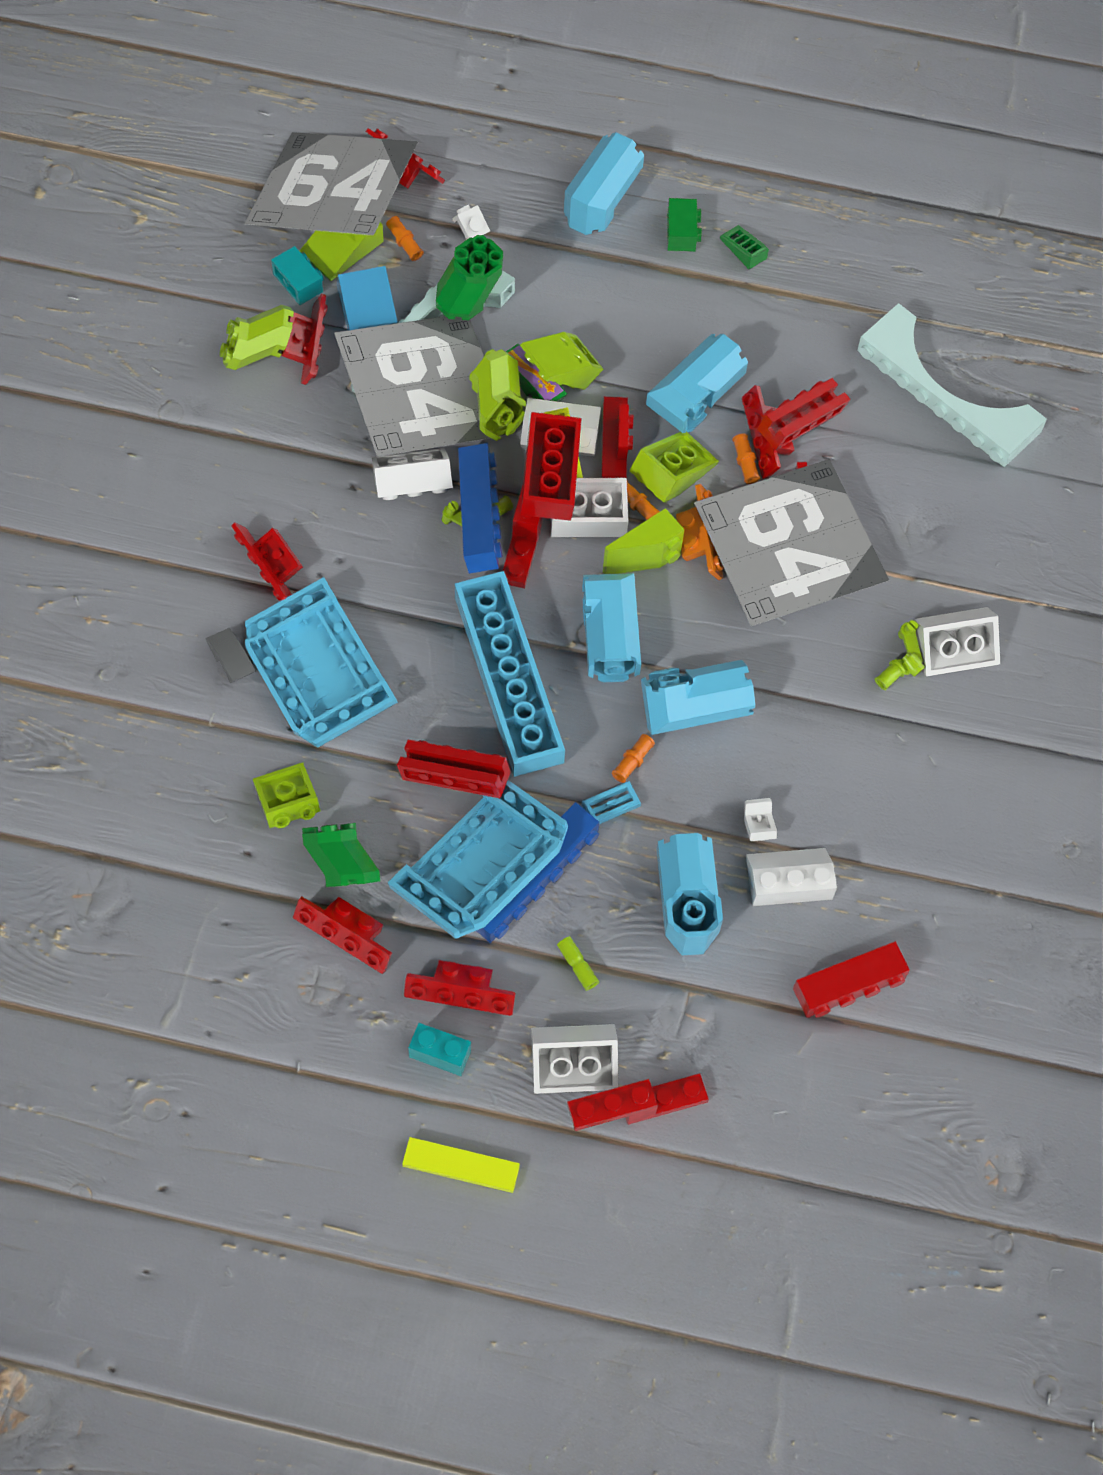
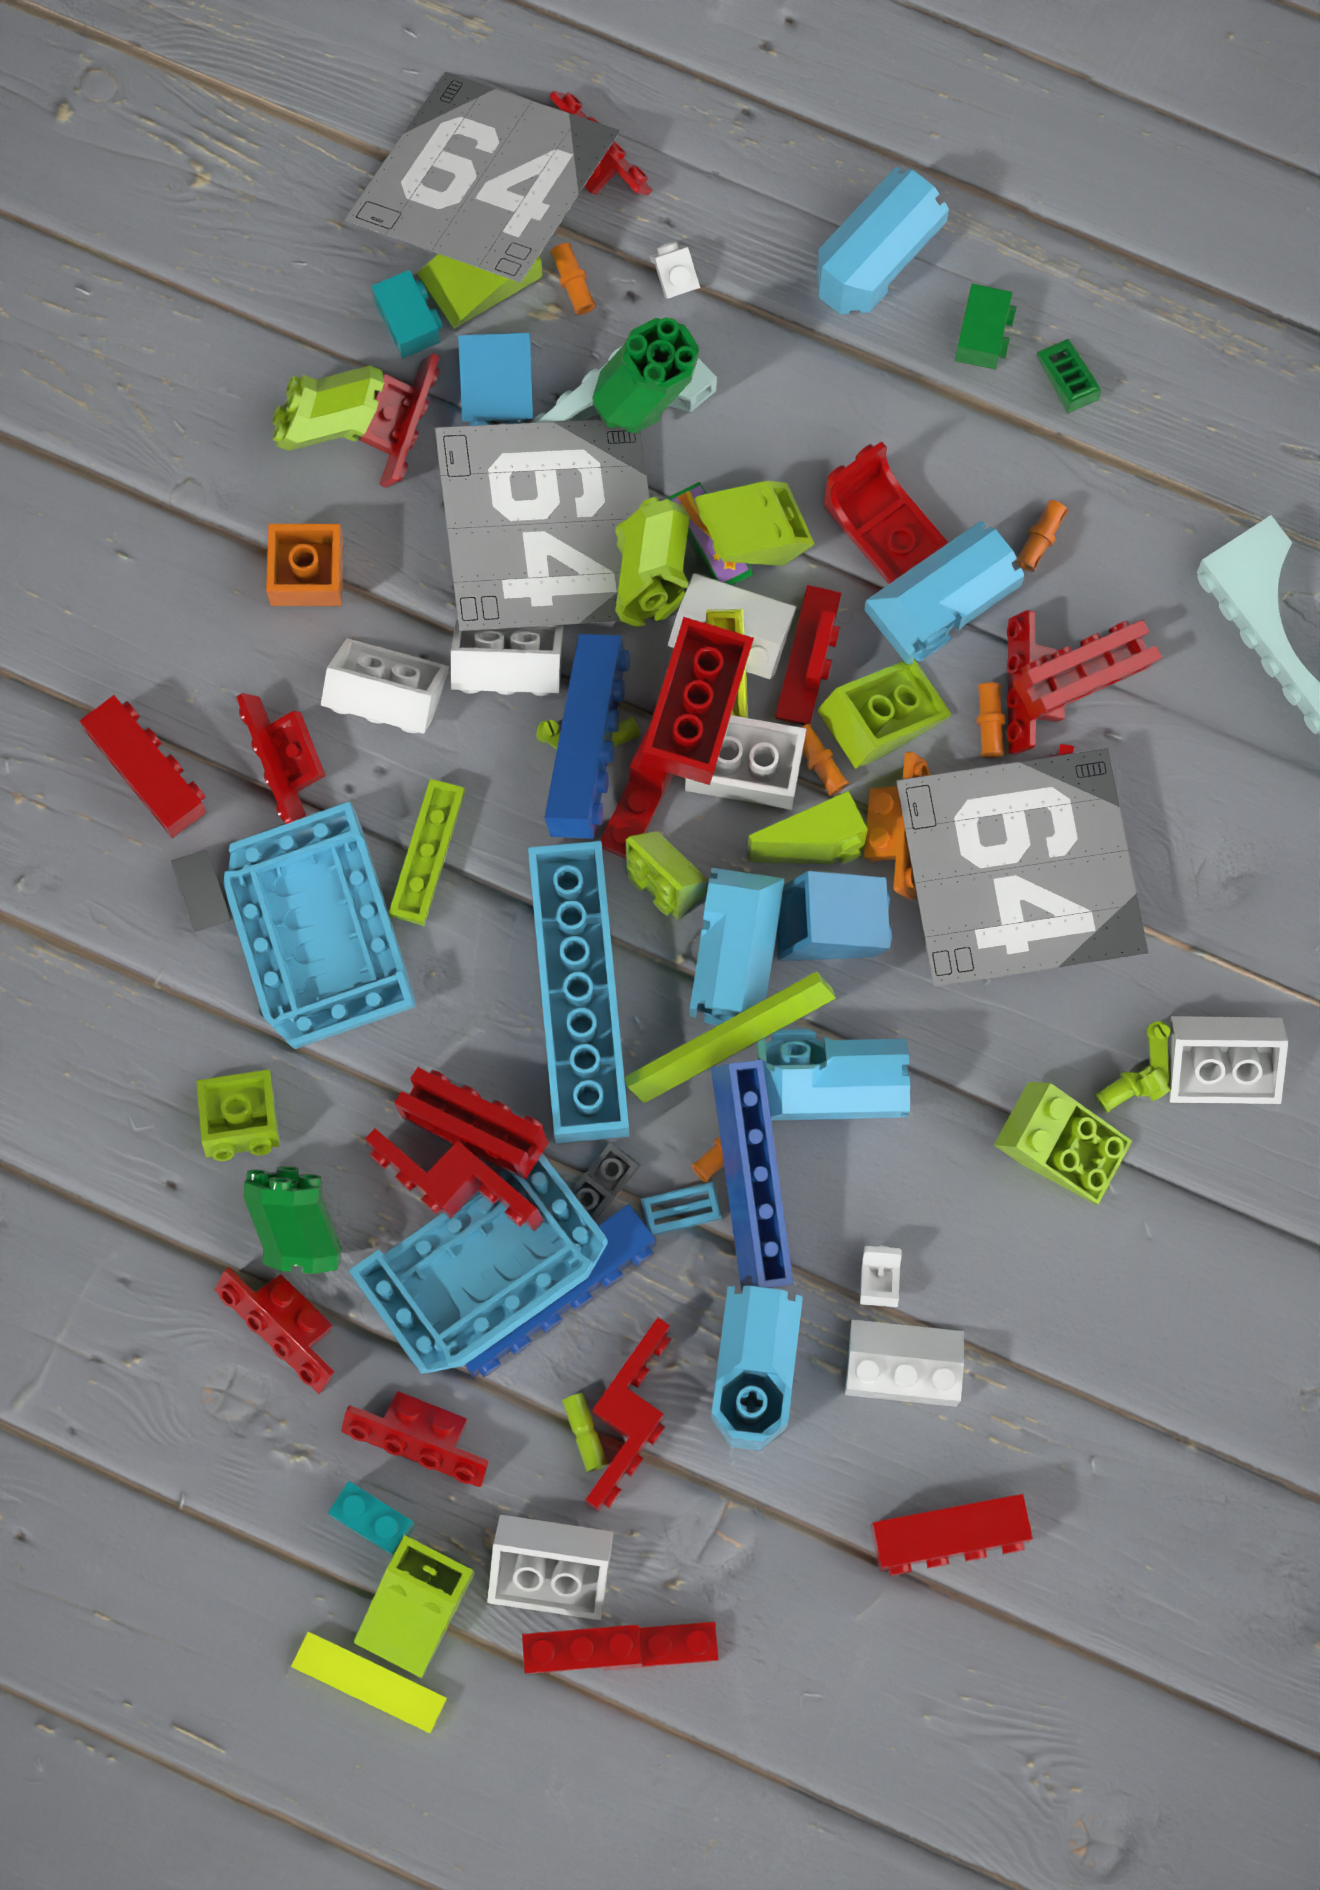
camera: 15 degrees right, 10 degrees up
none -> red brick [79,695,207,839]
none -> orange brick [266,524,344,606]
none -> white slope [321,638,449,734]
none -> lime slope [353,1535,475,1678]
none -> red bracket [365,1128,544,1232]
none -> lime plate [389,778,465,926]
none -> dark grey slope [571,1142,641,1222]
none -> red bracket [585,1317,672,1512]
none -> lime tile [624,971,836,1103]
none -> lime slope [626,831,709,920]
none -> blue brick [711,1059,794,1291]
none -> dark azure slope [777,871,892,961]
none -> red bracket [824,441,949,584]
none -> lime slope [994,1082,1132,1205]
none -> orange pin [1015,500,1069,572]

